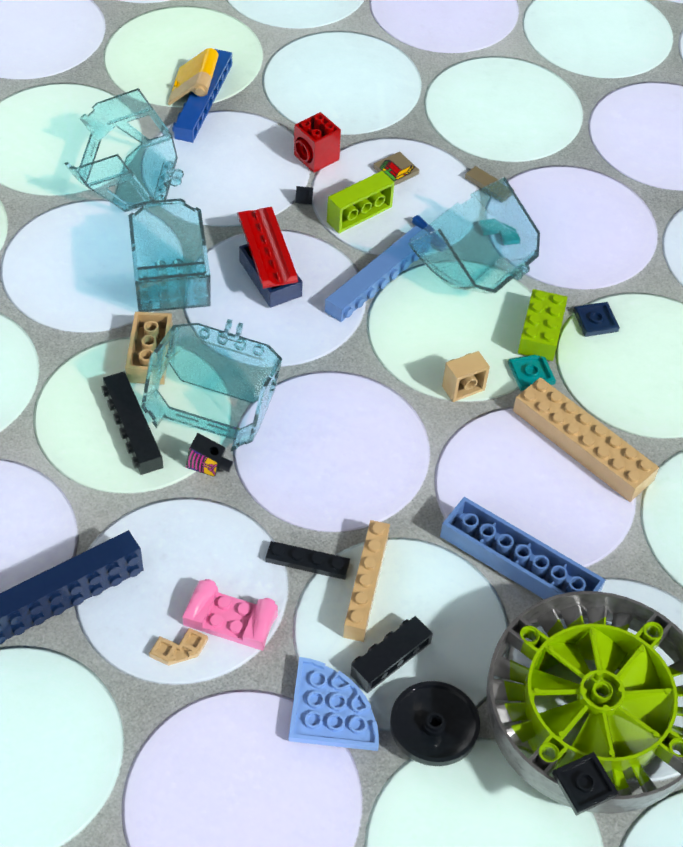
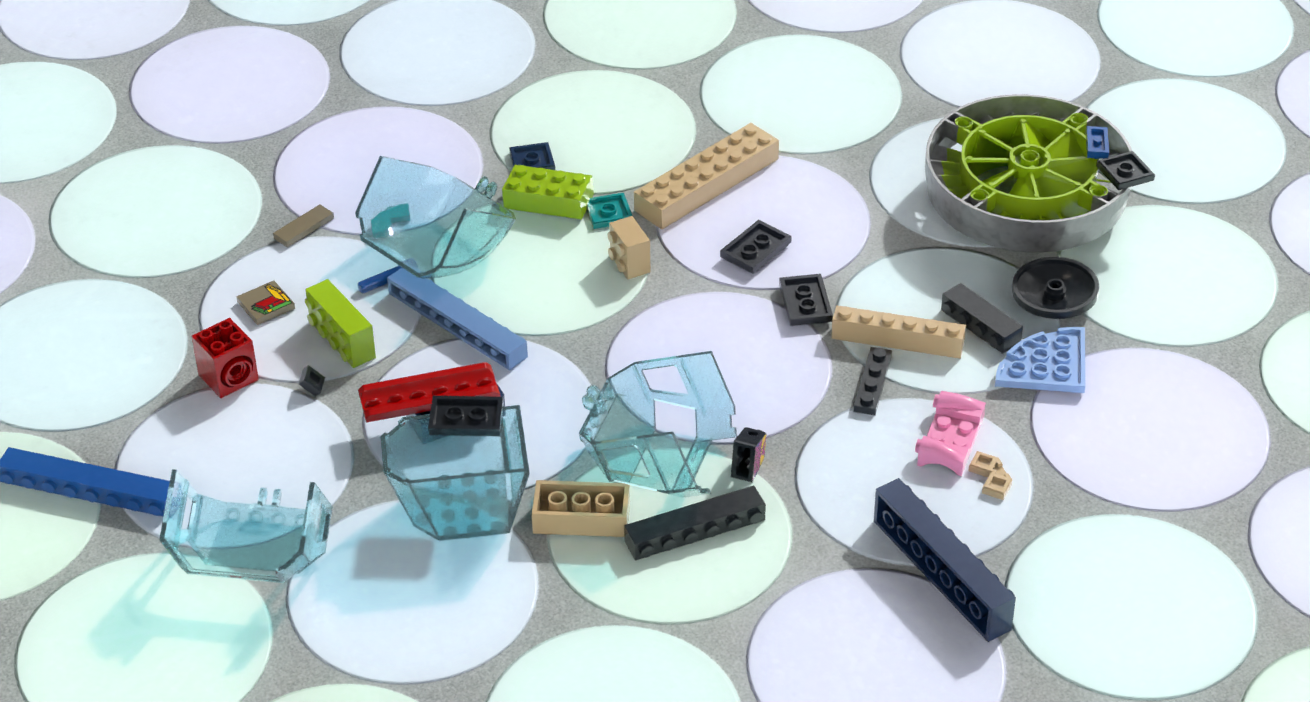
camera: 85 degrees left, 10 degrees down
door [168,48,219,105] -> none
medium blue brick [440,497,606,599] -> none
none -> black plate [428,395,504,436]
none -> black plate [720,220,792,274]
none -> black plate [779,273,833,326]
none -> blue plate [1086,126,1109,159]

